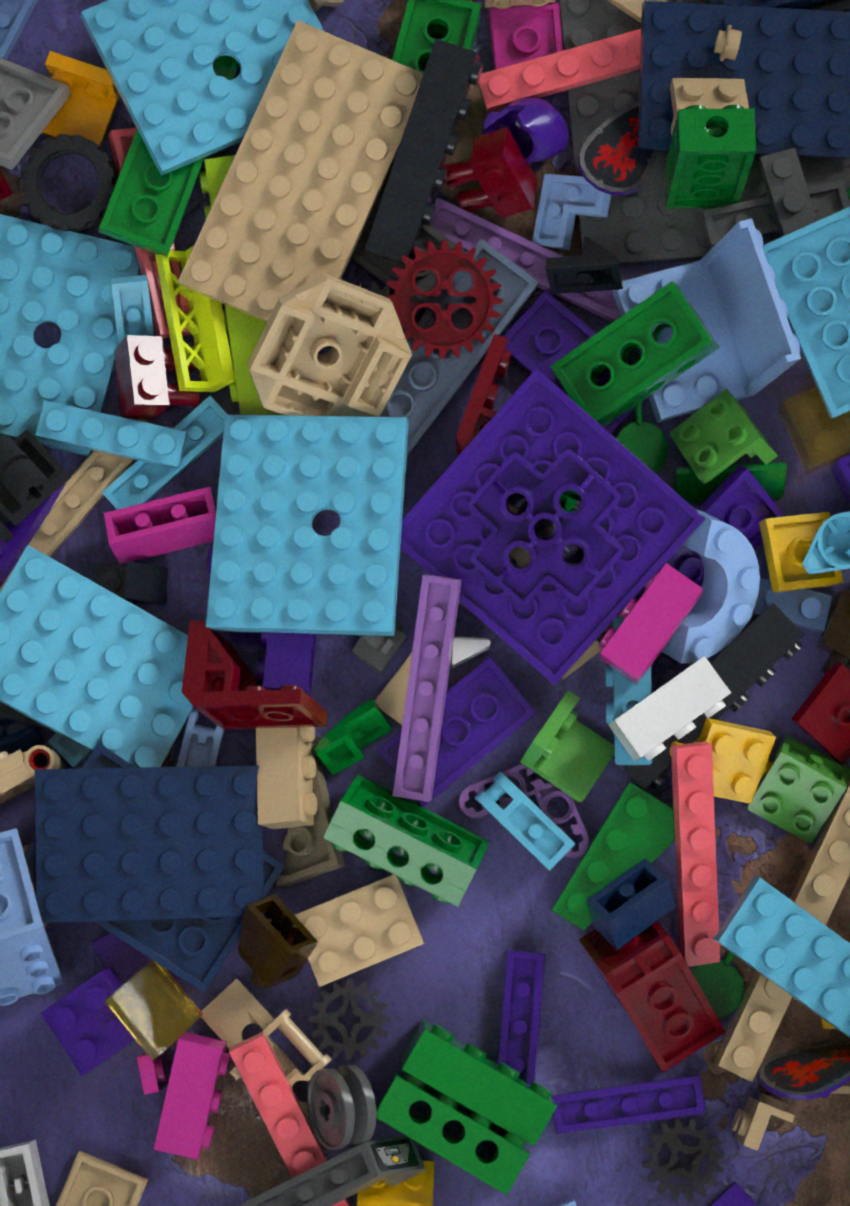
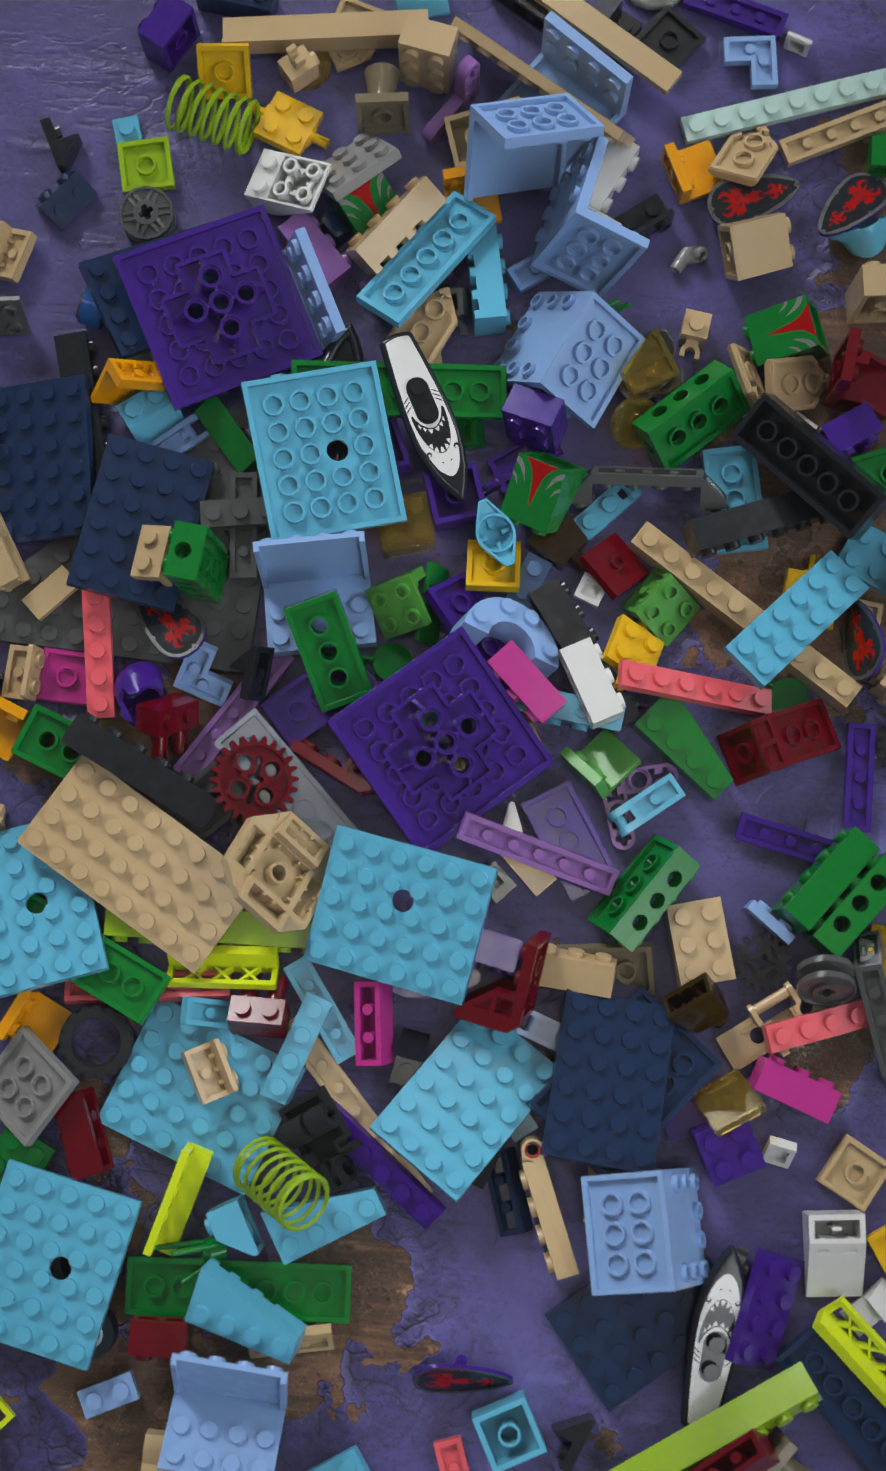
camera: 75 degrees left, 0 degrees up
dark pink plate [137,1052,167,1095] -> none
green slope [314,698,393,776] -> none
dark blue brick [586,859,676,950] -> none
tan plate [714,25,742,61] -> none
none -> tan bracket [181,1038,239,1106]
none -> white plate [573,572,605,609]
none -> light blue plate [743,900,796,945]
none -> white plate [762,1135,797,1169]

